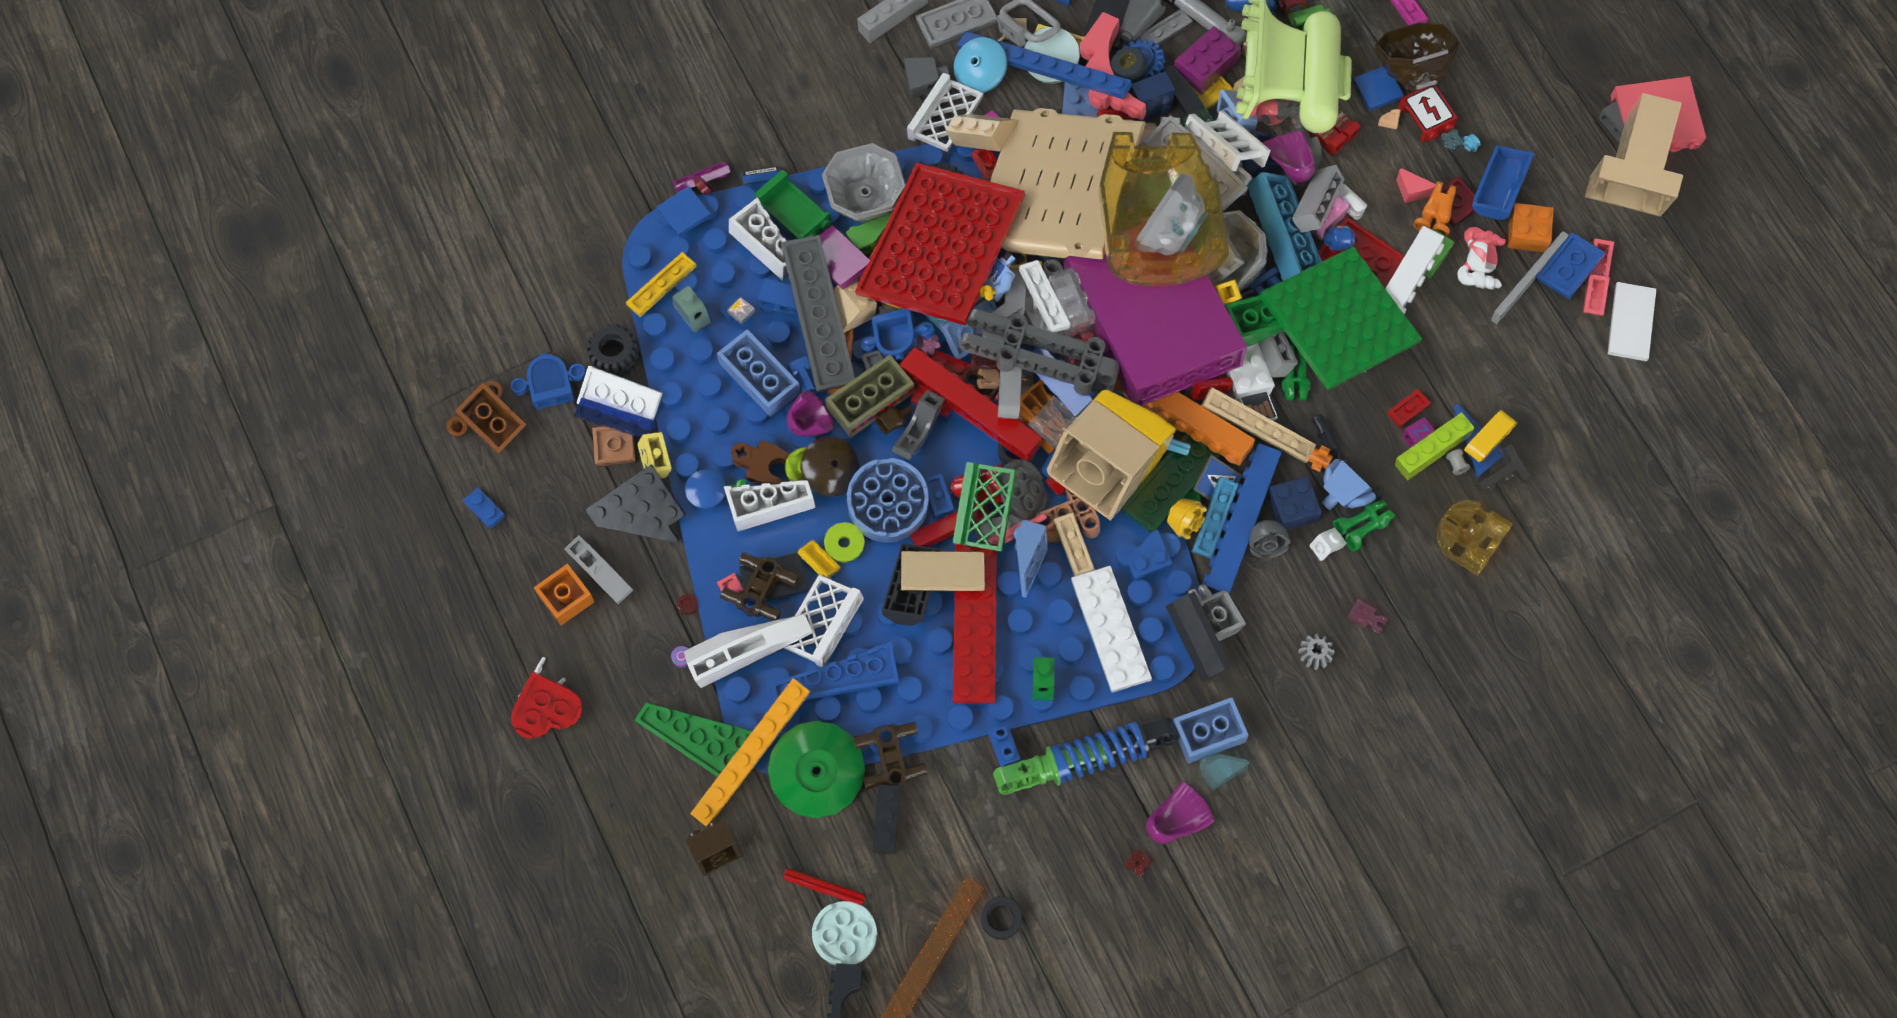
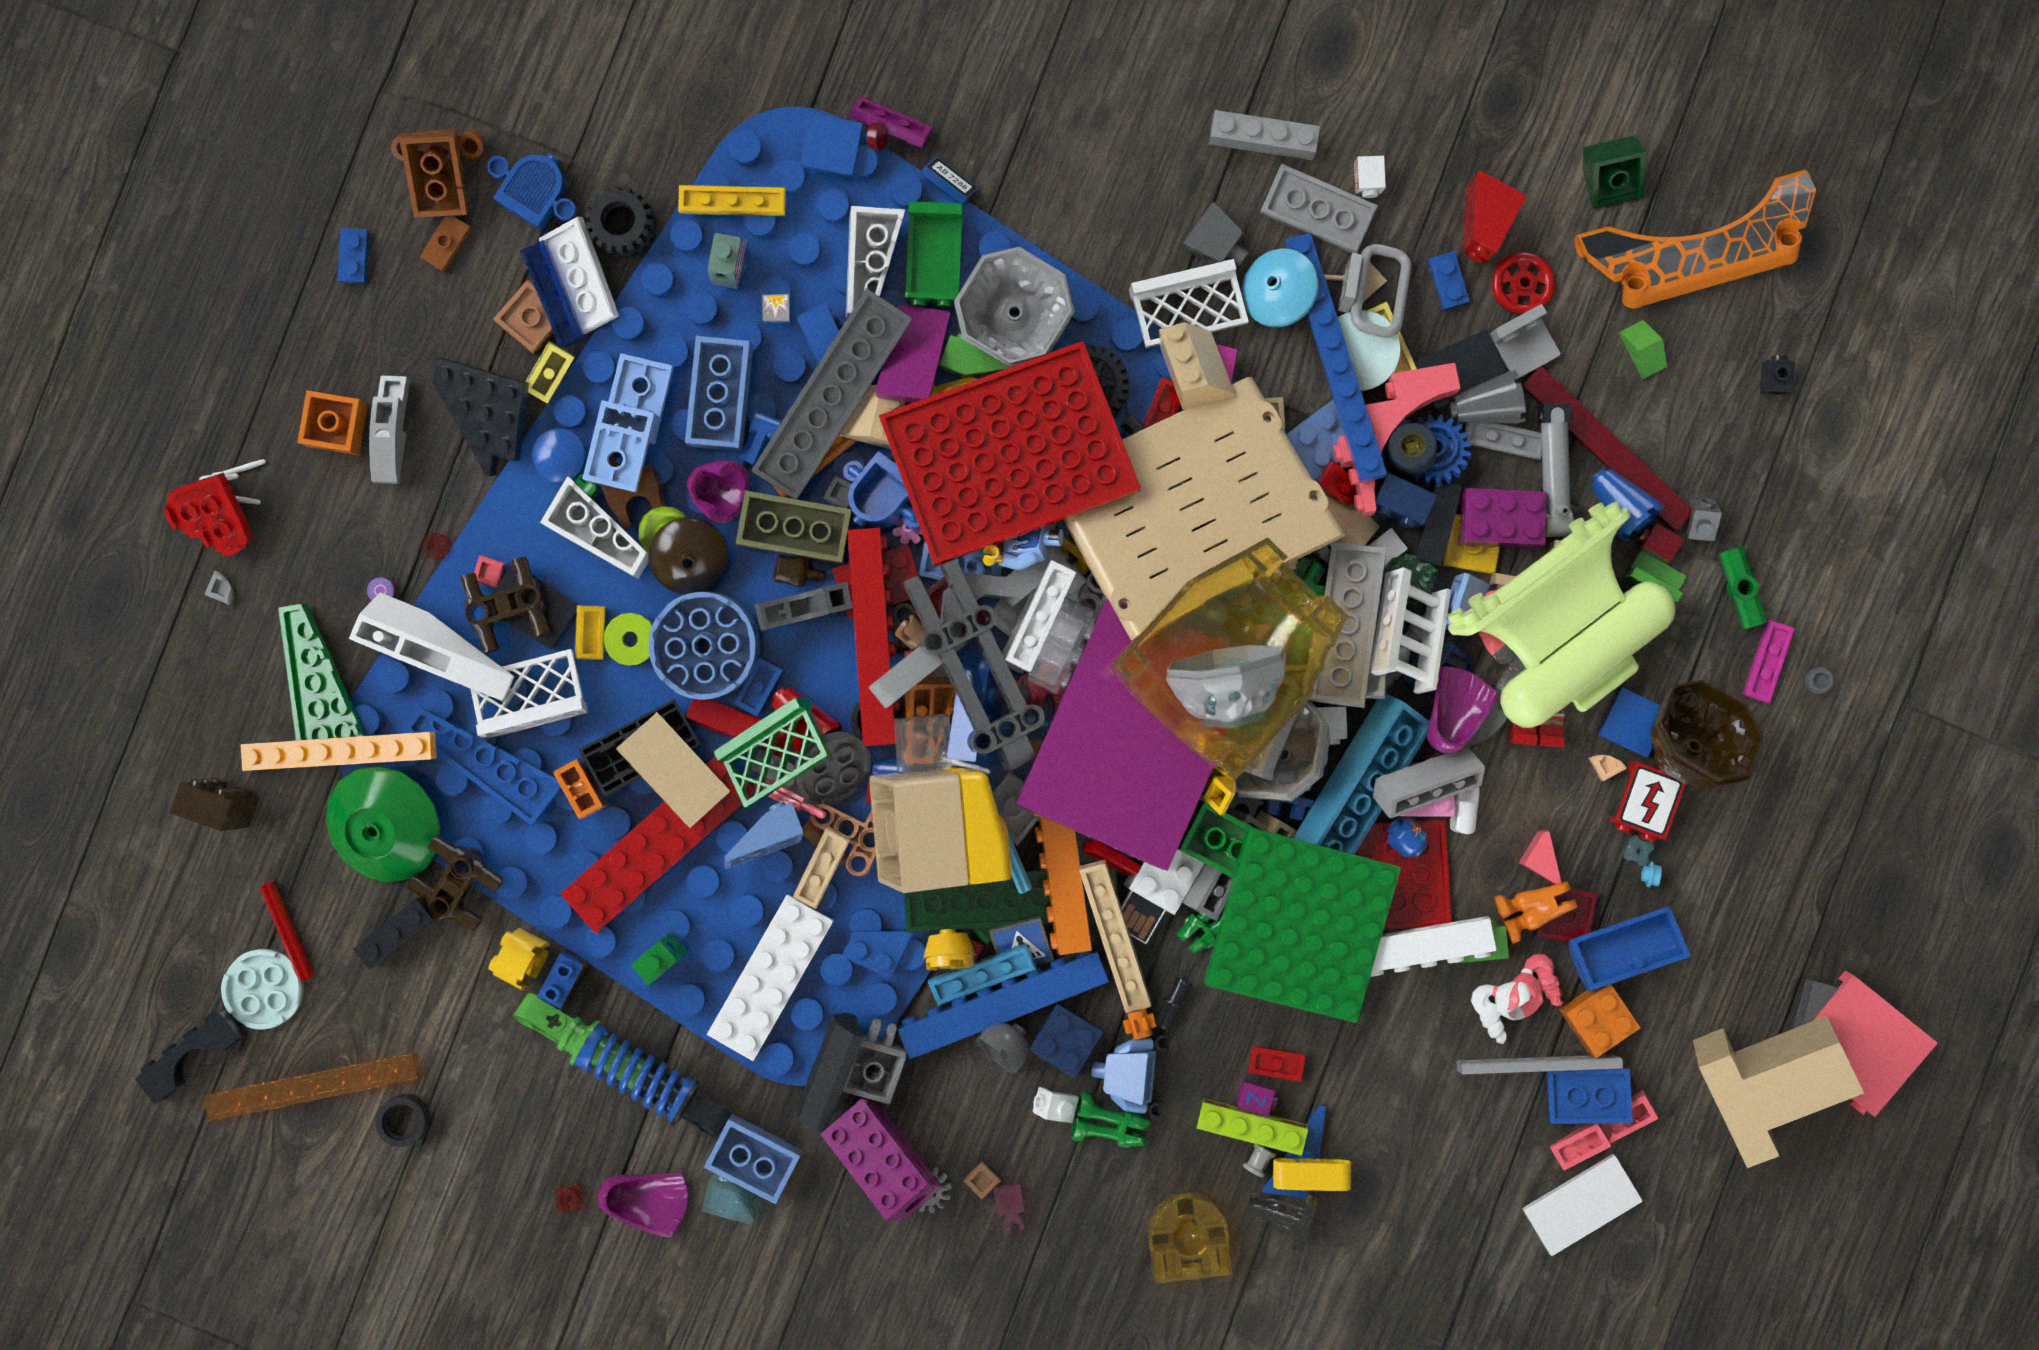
camera: 50 degrees right, 20 degrees up
none -> light grey tile [204,570,234,605]
none -> dark orange plate [420,216,472,272]
none -> yellow brick [488,928,550,990]
none -> orange brick [553,758,608,819]
none -> light blue bracket [582,353,674,493]
none -> magenta piece [821,1099,943,1222]
none -> medium nougat tile [963,1160,1001,1199]

